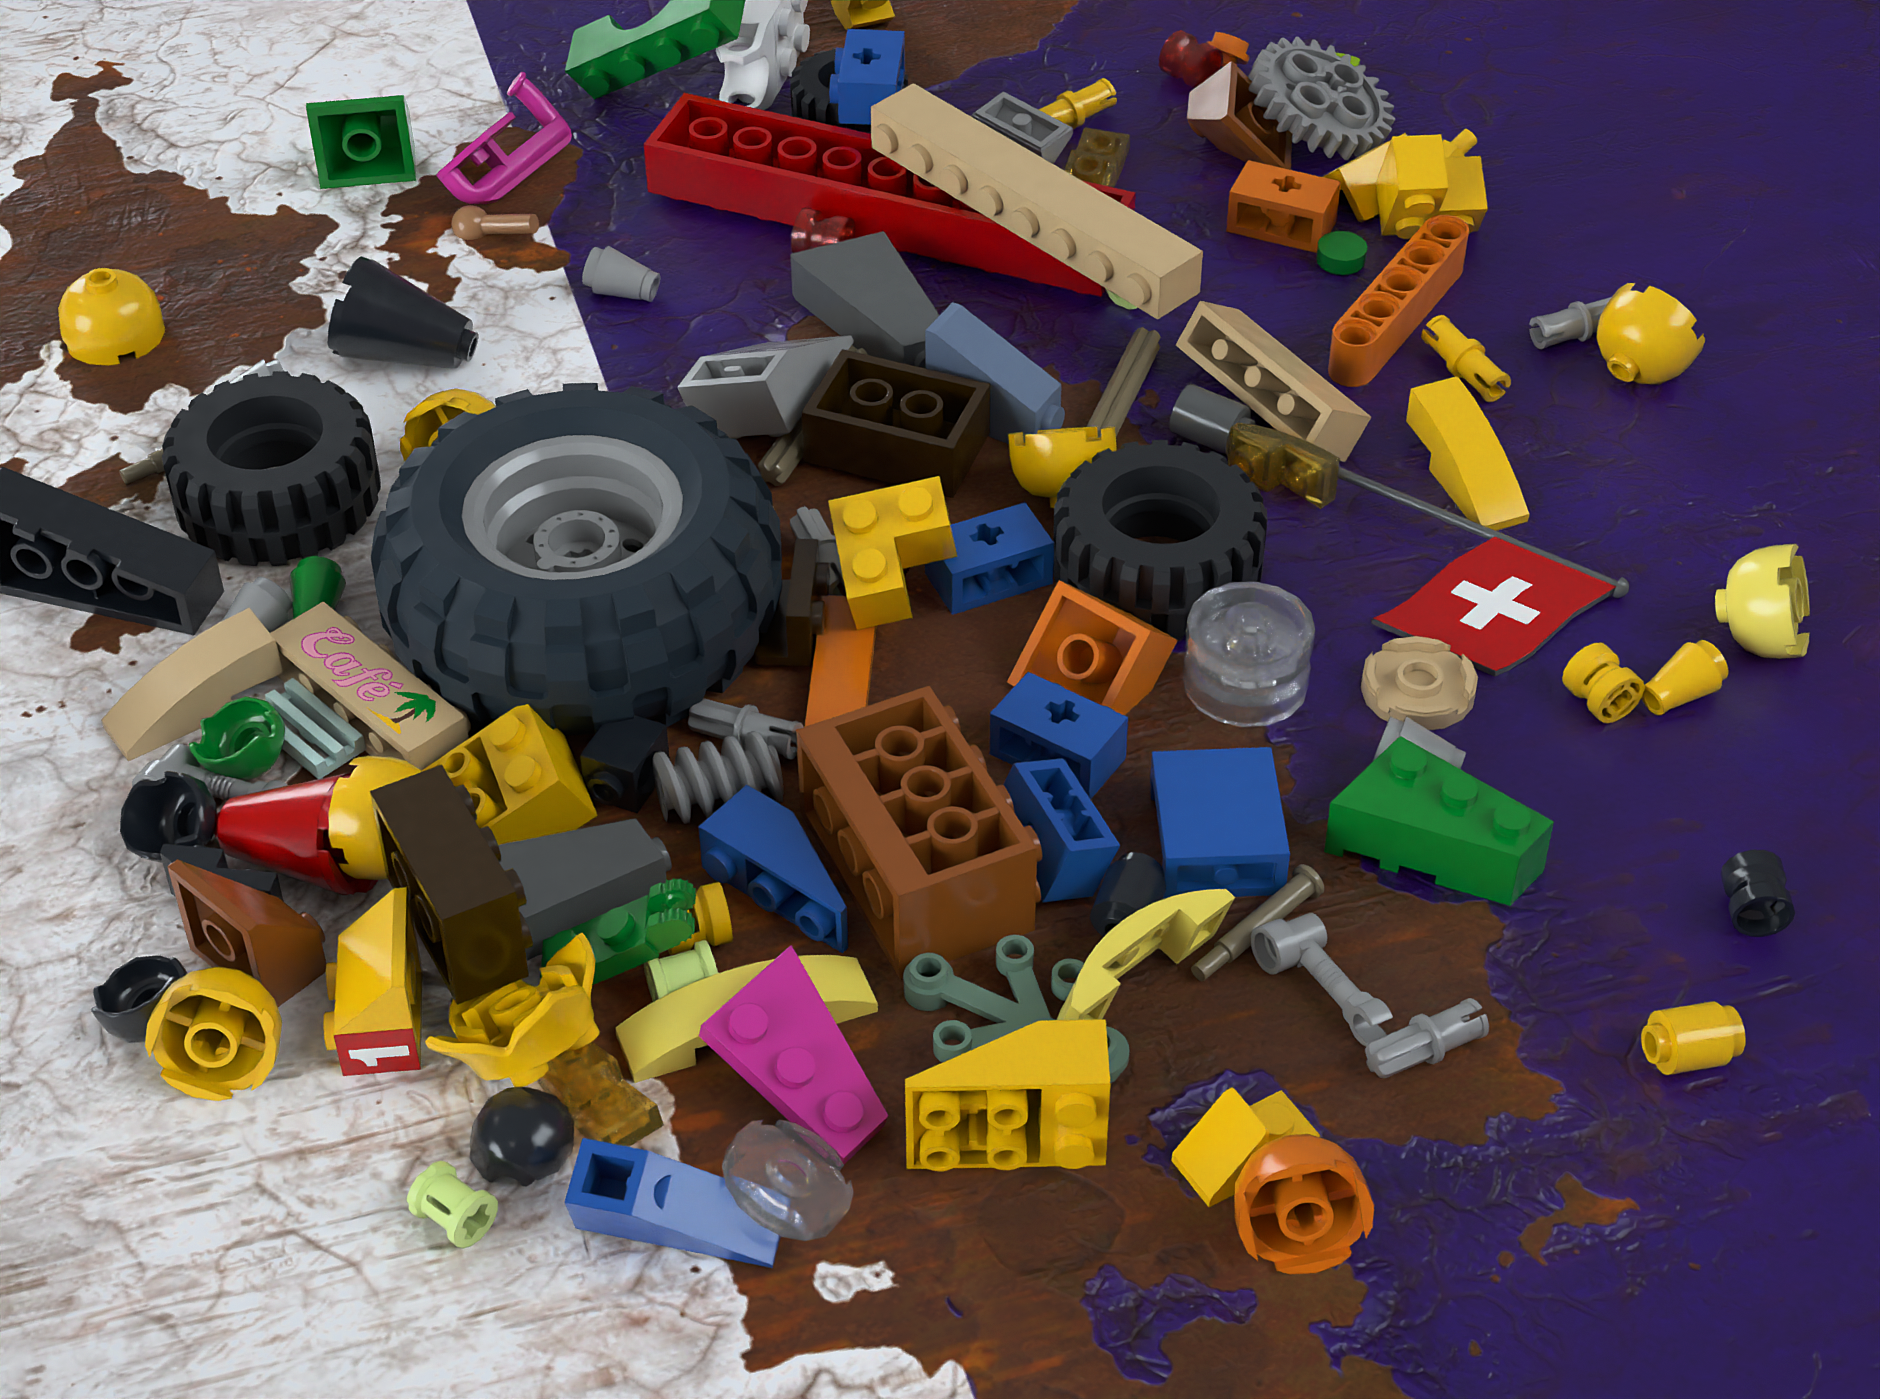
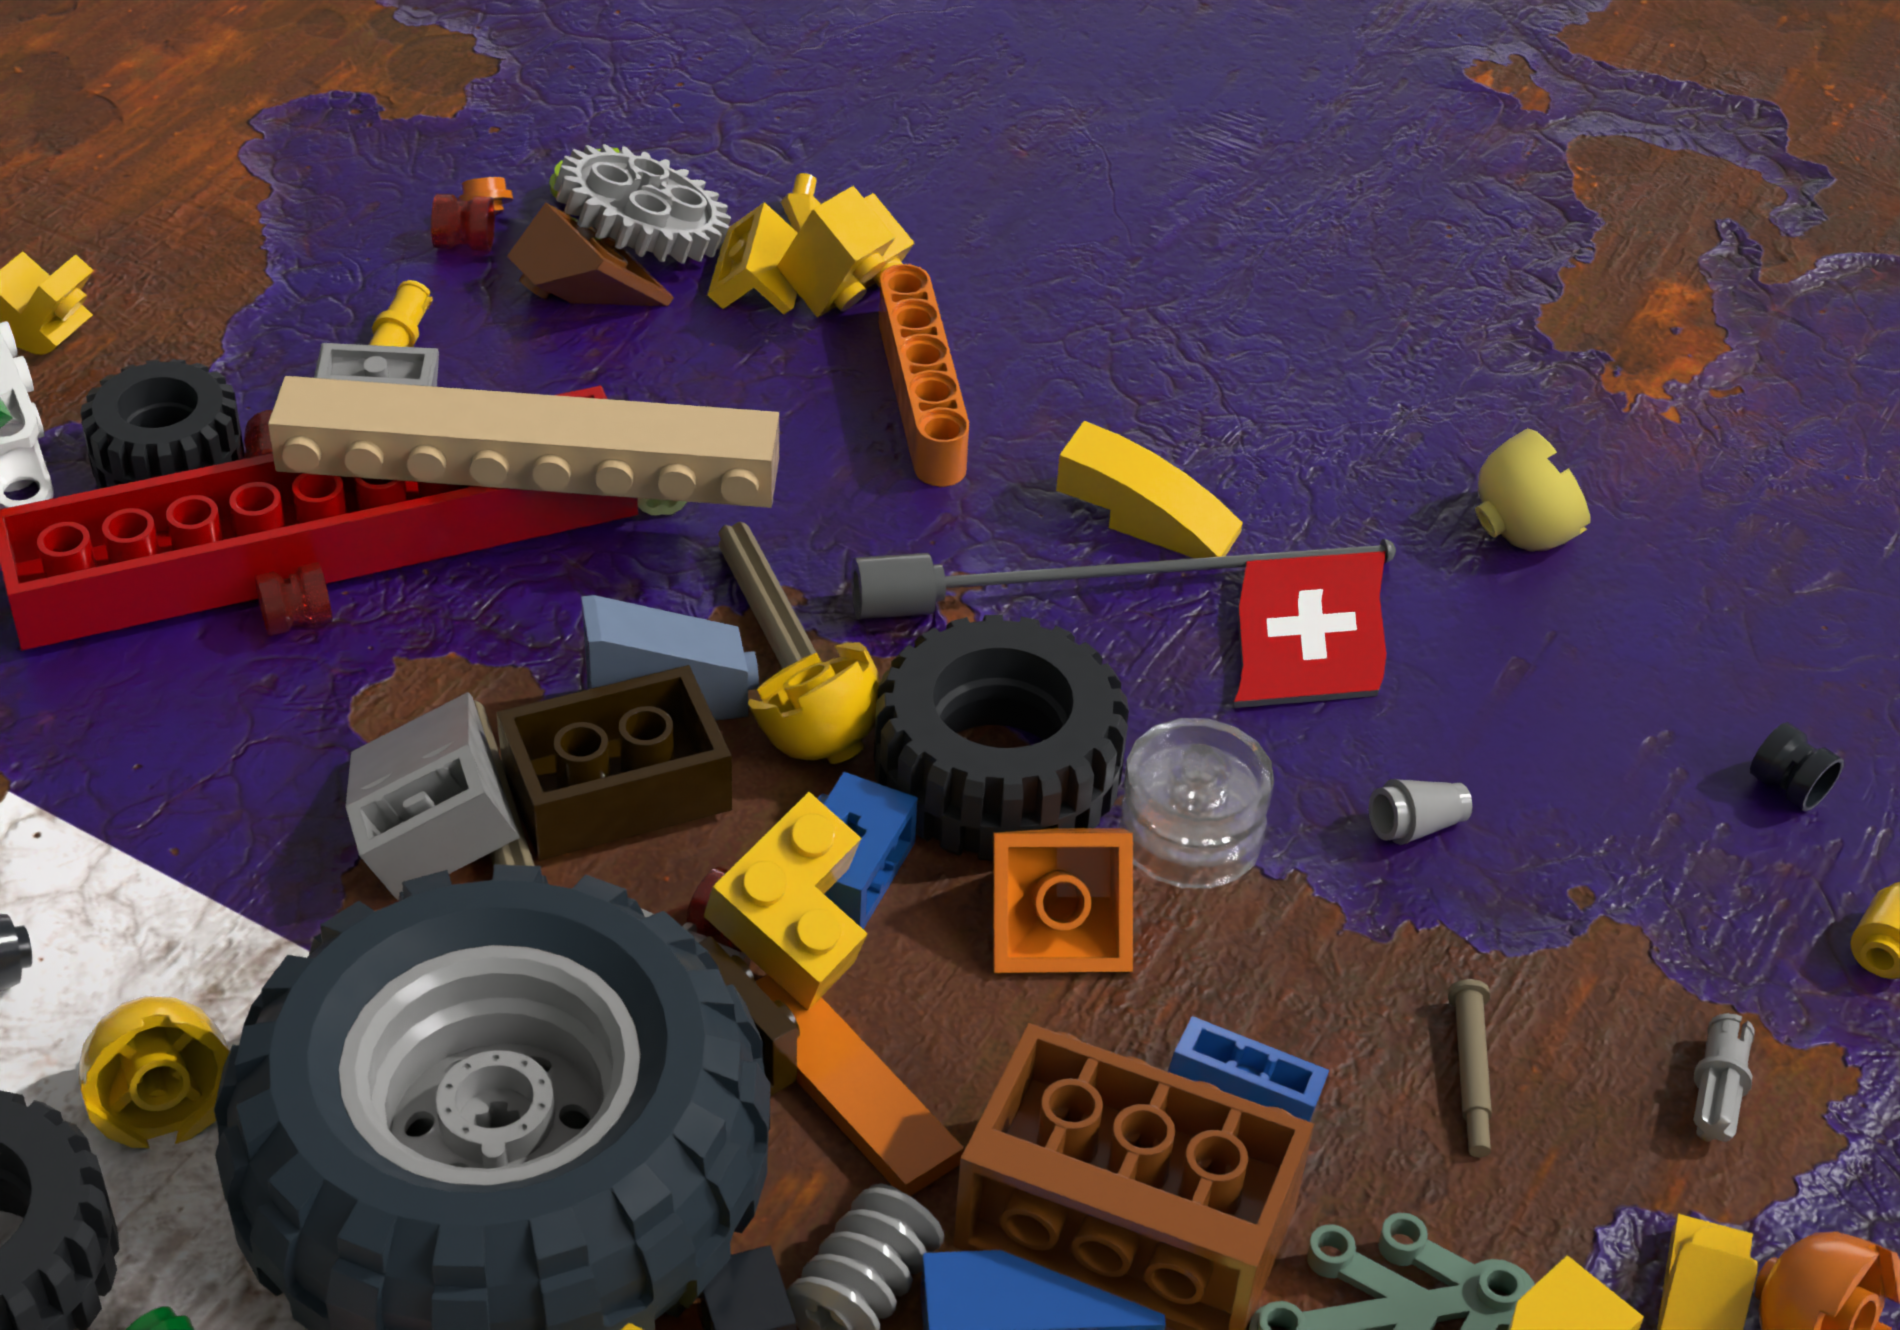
camera: 45 degrees left, 0 degrees up
light grey cone [582,246,661,302] -> none
light grey axle [688,698,803,759] -> none
dark grey slope [790,231,940,369] -> none
blue brick [829,29,905,125] -> none
blue brick [989,672,1128,799] -> none
light yellow slope [1057,889,1235,1020] -> none
clear yellow slope [1064,127,1130,187] -> none
black brick [1090,852,1166,937] -> none
blue panel [1149,747,1290,899] -> none
tan brick [1176,301,1371,462] -> none
orange brick [1226,160,1341,253] -> none
clear yellow slope [1228,422,1340,509] -> none
light grey brick [1251,913,1393,1046] -> none
green tile [1316,231,1367,275] -> none
green wedge [1324,736,1554,906] -> none
tan tile [1361,636,1478,730] -> none
yellow pin [1421,315,1511,402] -> none
light grey axle [1529,297,1612,349] -> none
yellow wheel [1562,643,1645,723] -> none
yellow cylinder [1596,283,1705,385] -> none
yellow cone [1641,640,1729,716] -> none

